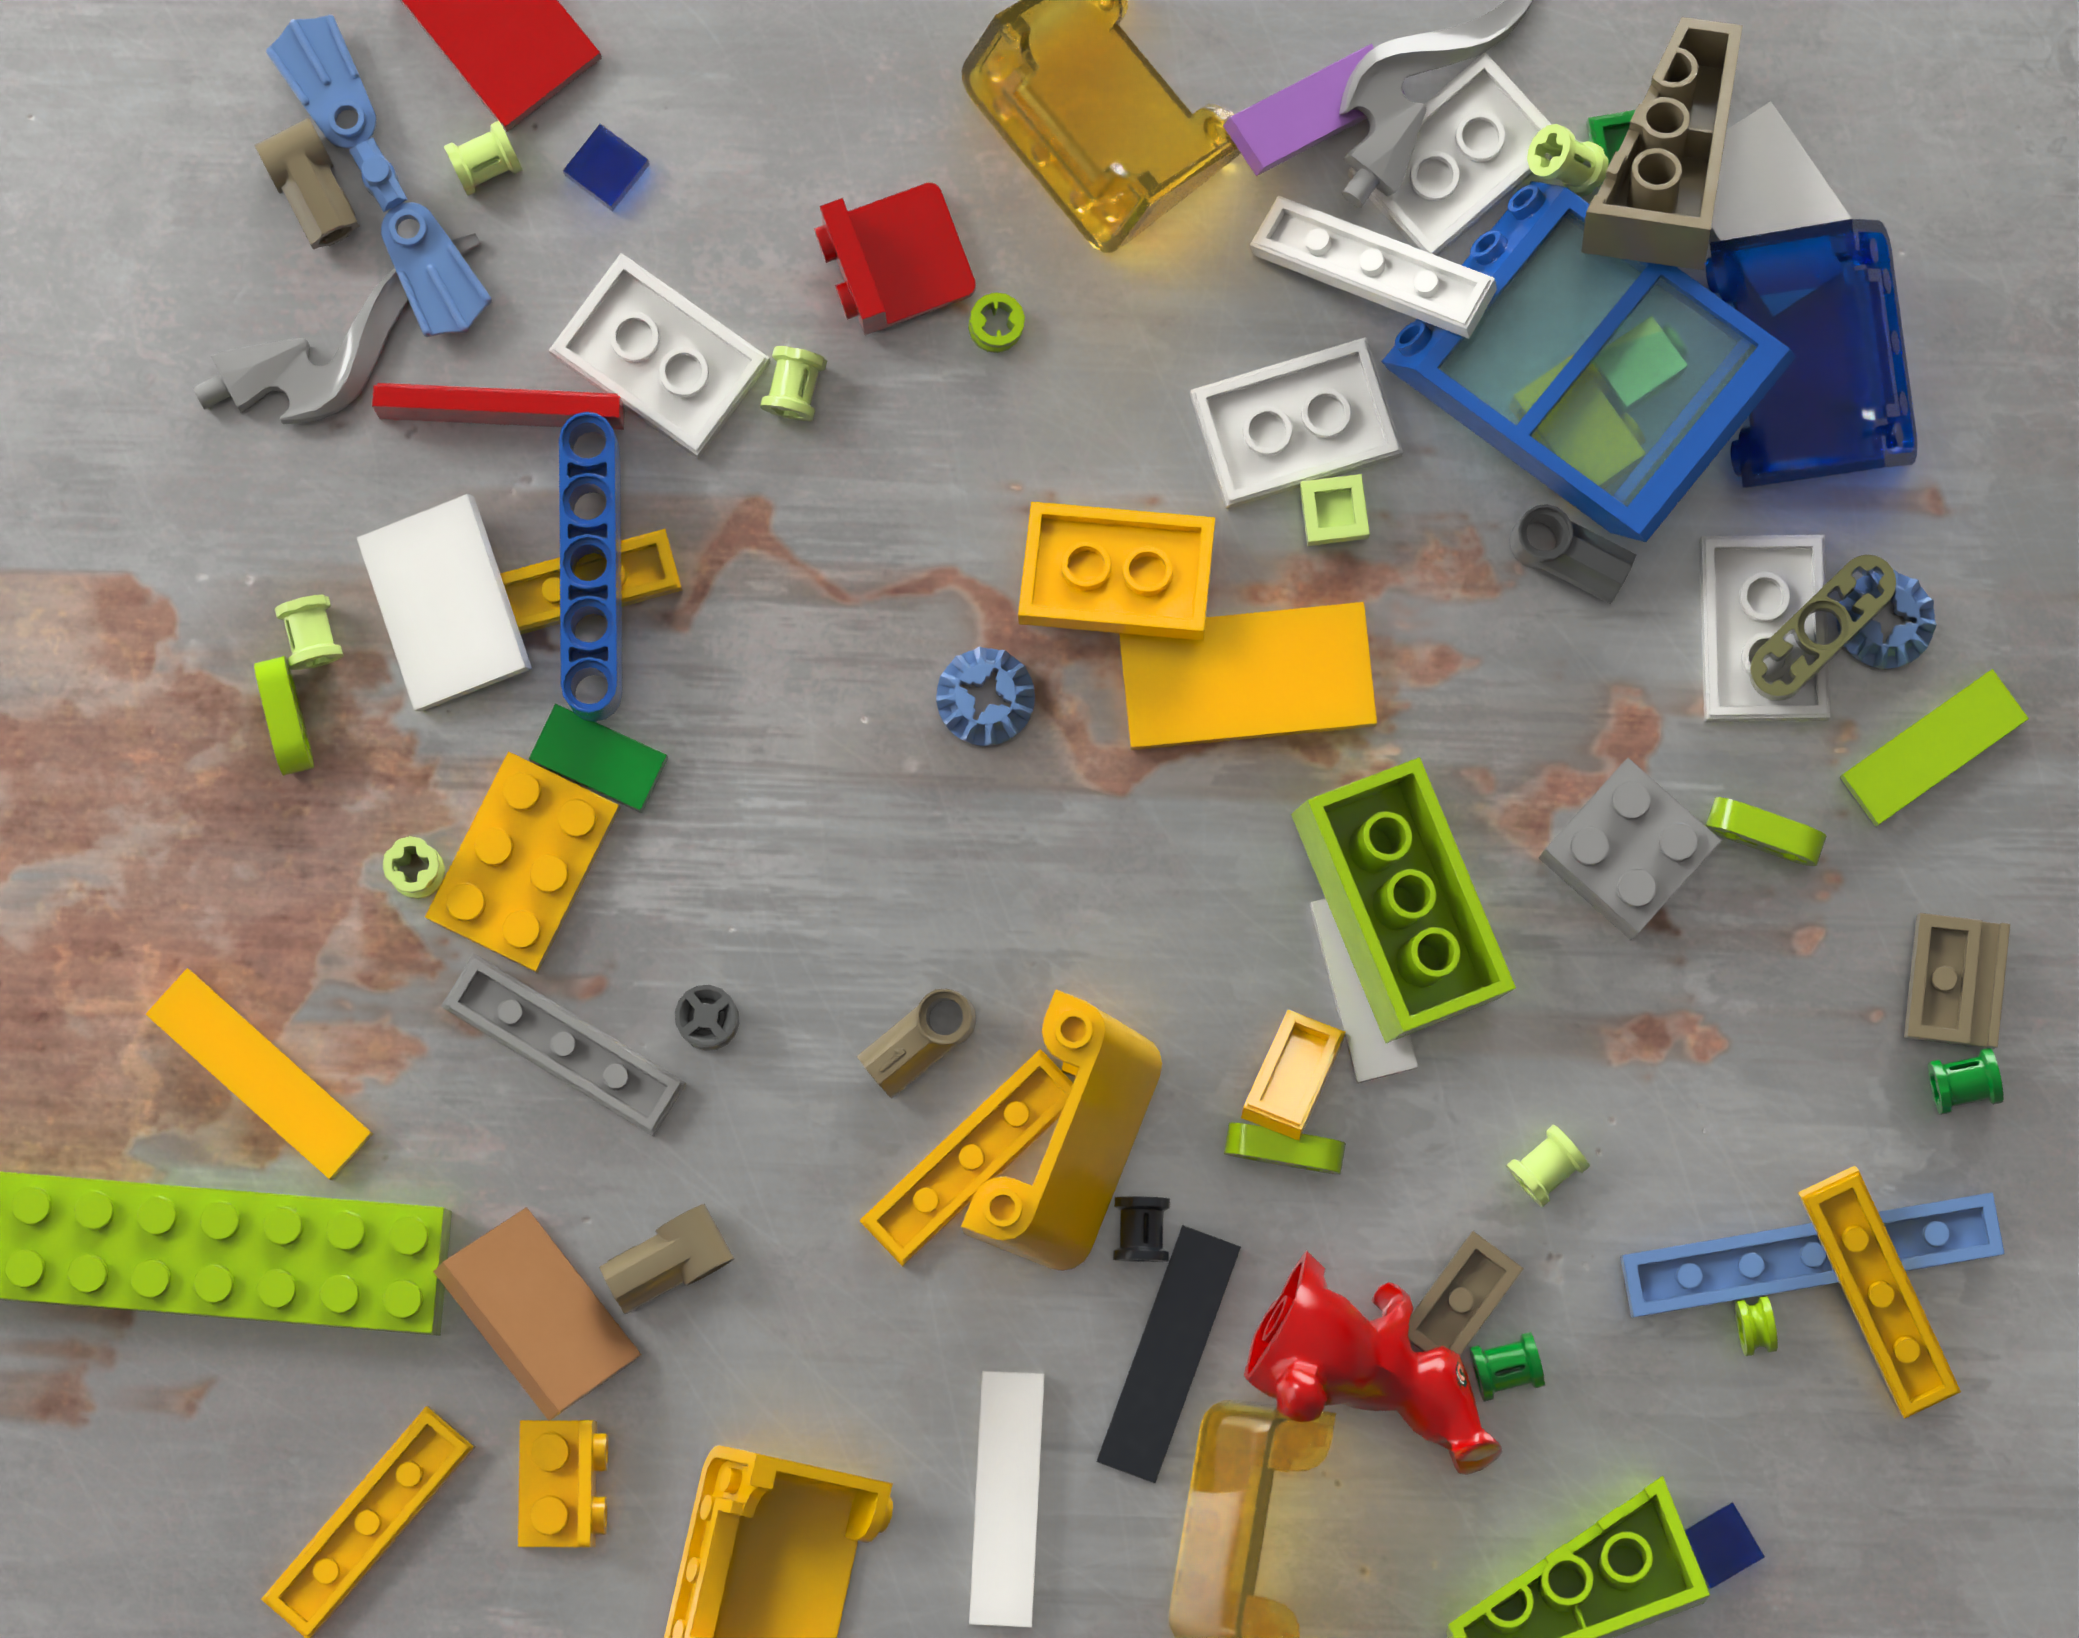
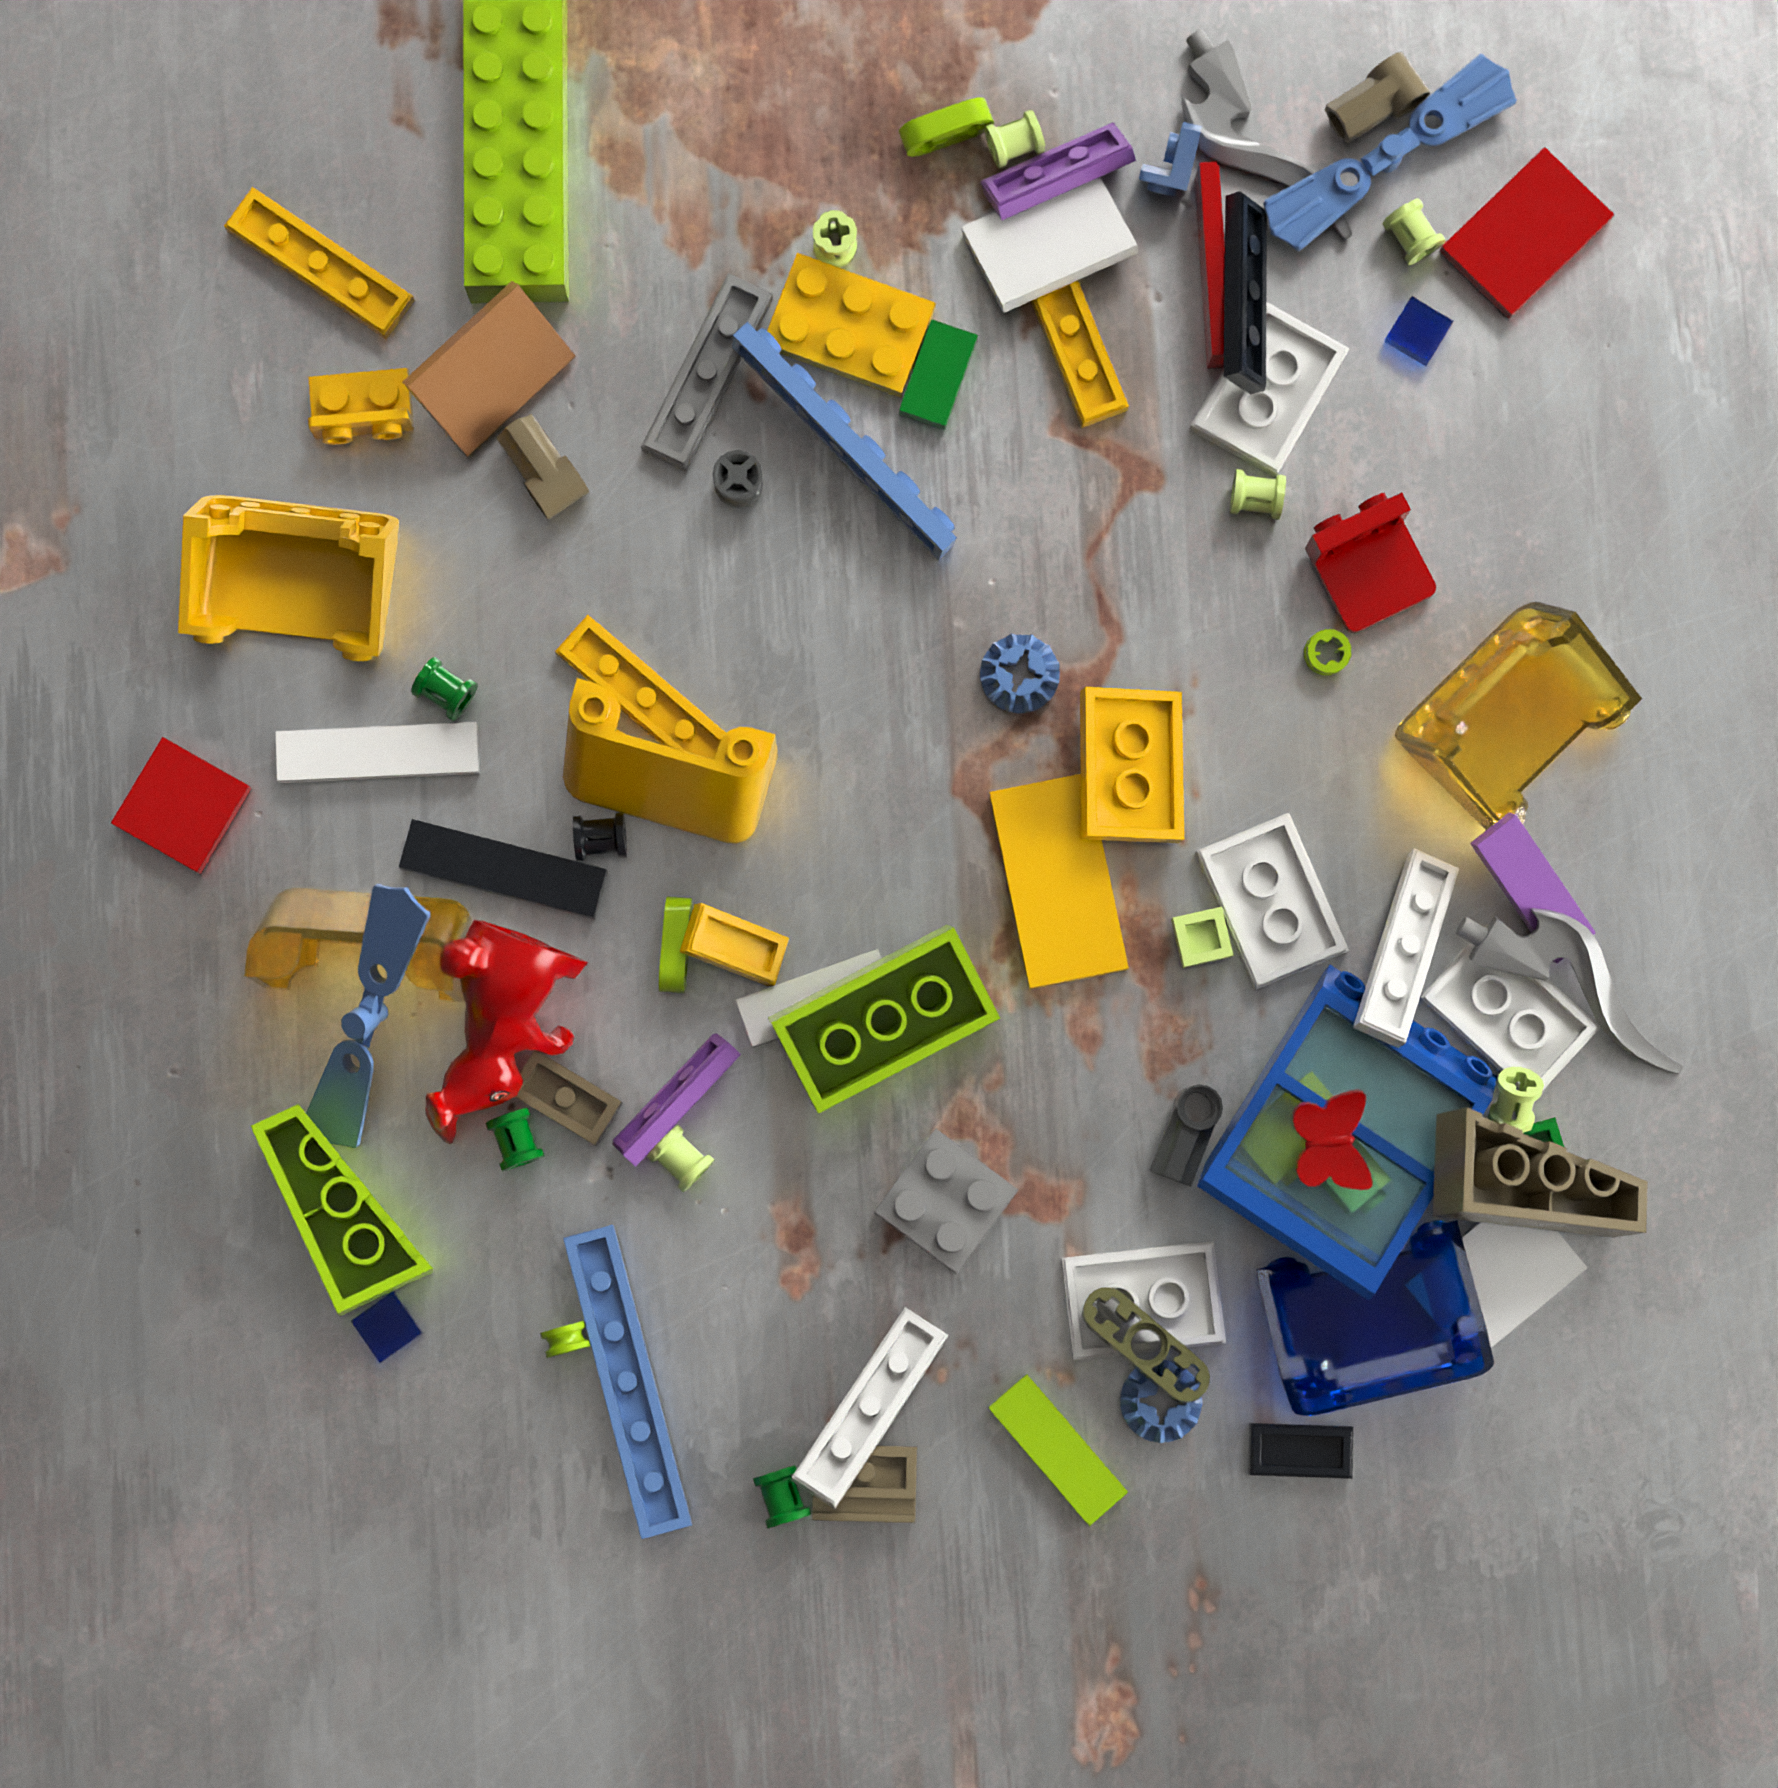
camera: 80 degrees right, 0 degrees up
yellow tile [145,968,373,1180] -> none
blue beam [559,412,622,722] -> none
dark tan piece [857,988,976,1098] -> none
lime beam [1705,797,1827,866] -> none
yellow tile [1798,1166,1961,1419] -> none
none -> medium blue piece [306,884,431,1148]
none -> green bush [411,656,478,721]
none -> medium lavender tile [612,1033,741,1167]
none -> medium blue plate [732,322,957,560]
none -> white tile [792,1307,948,1509]
none -> medium lavender tile [980,122,1136,220]
none -> medium blue bracket [1139,122,1202,196]
none -> black tile [1223,191,1267,395]
none -> black tile [1248,1423,1354,1479]
none -> red animal [1291,1089,1373,1190]

